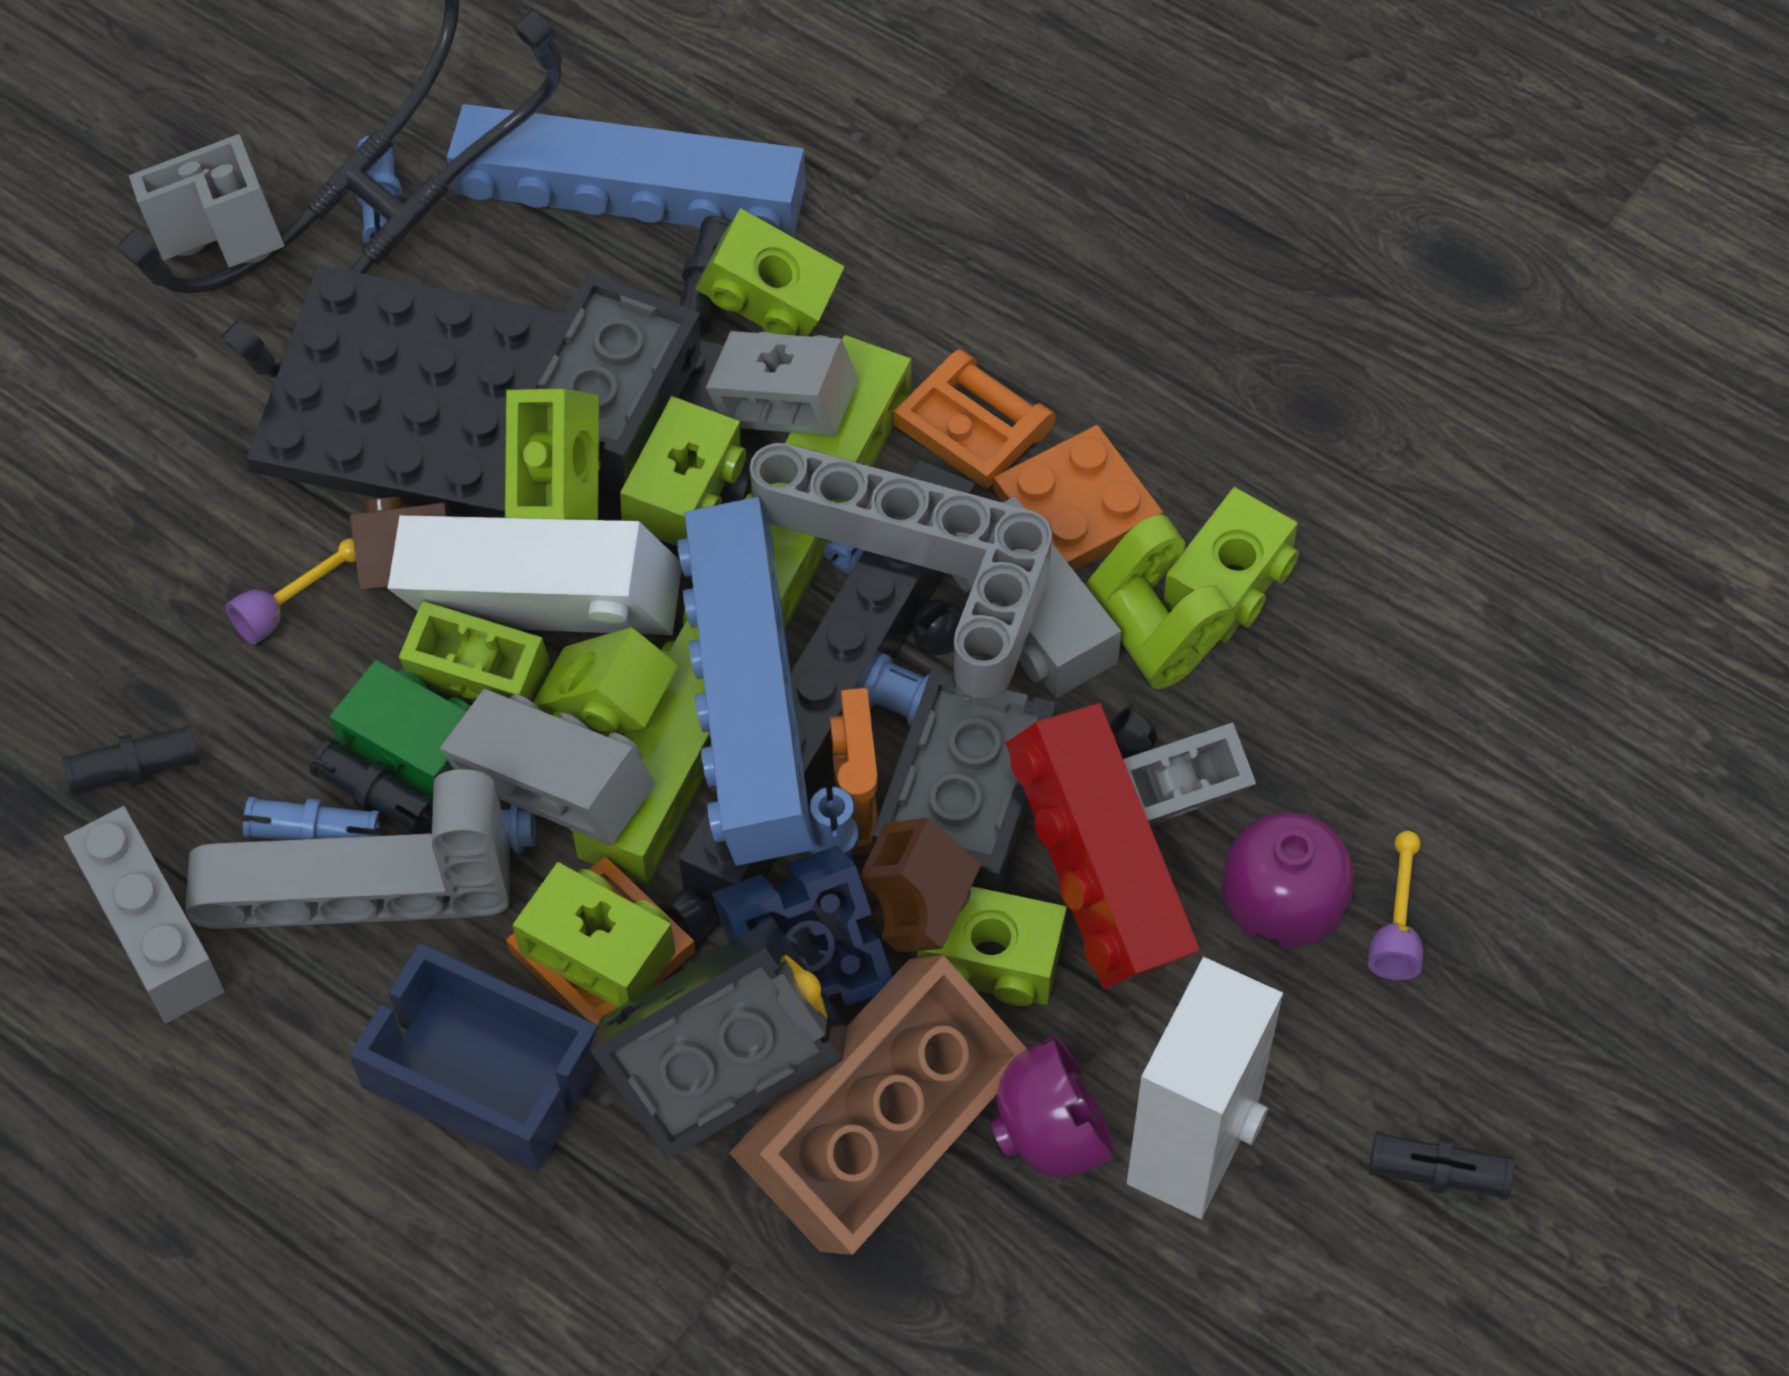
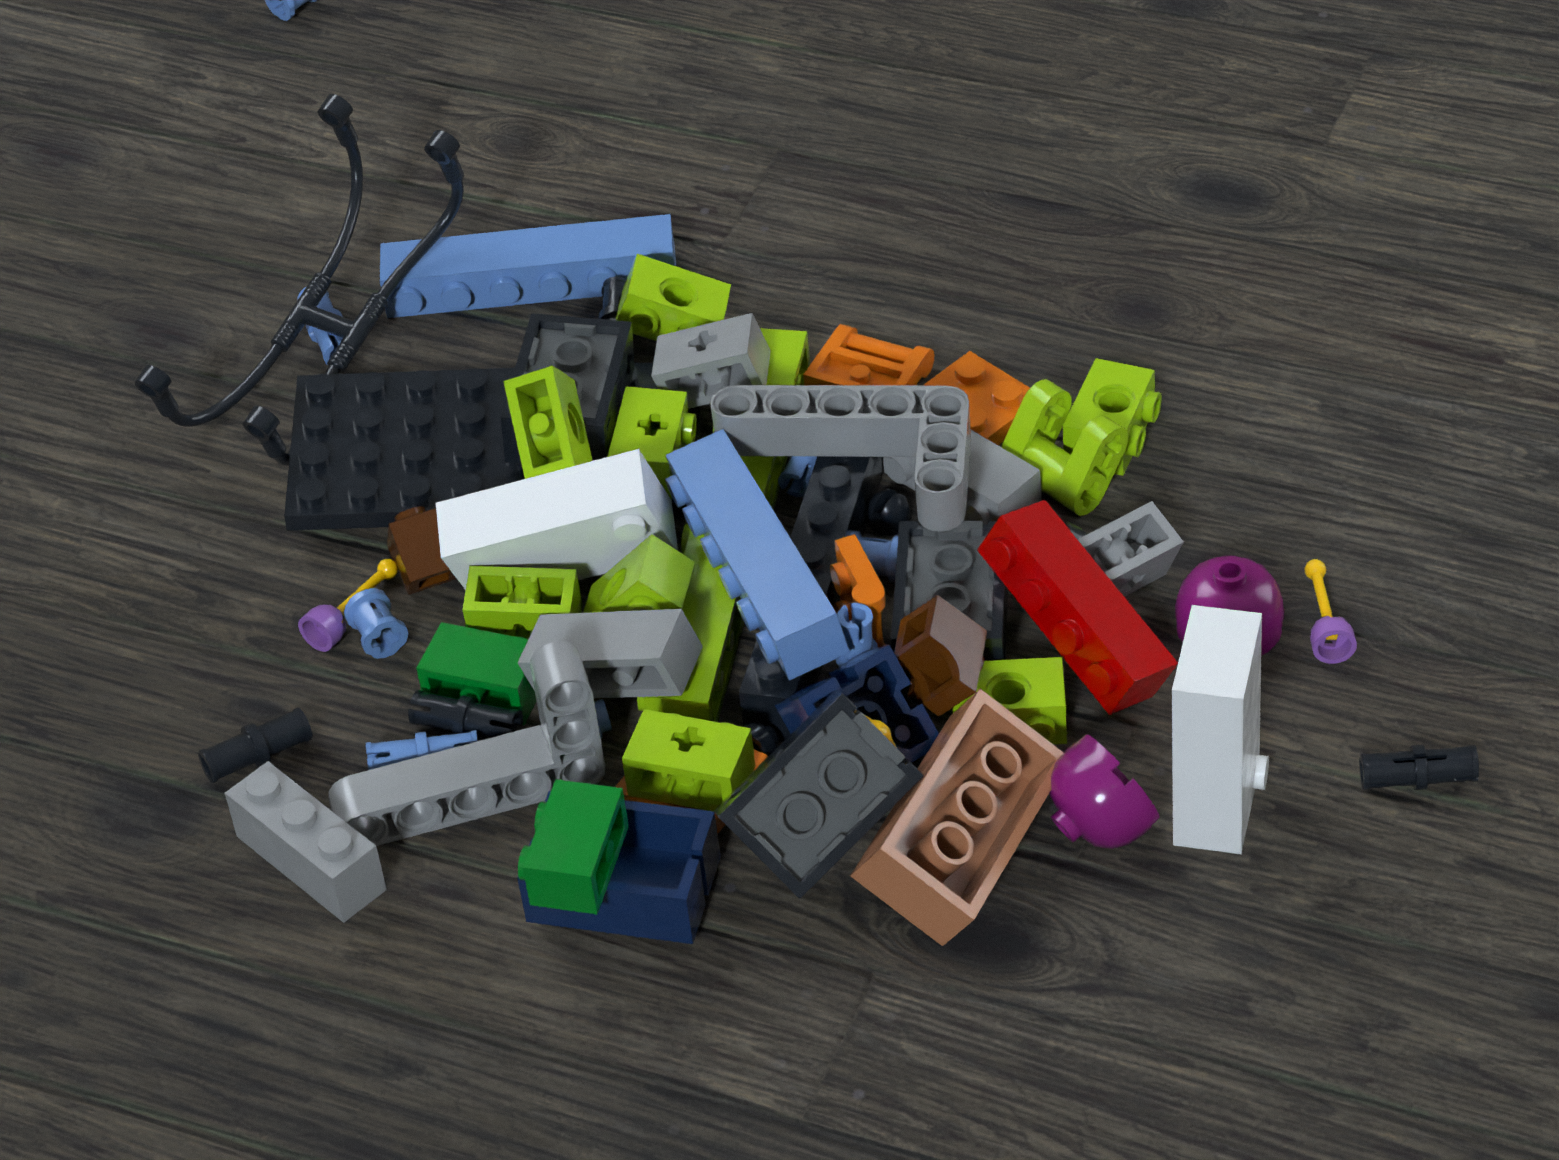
camera: 10 degrees left, 15 degrees down
light grey brick [129,134,285,268] -> none
none -> medium blue bush [344,588,408,659]
none -> green brick [518,779,629,915]

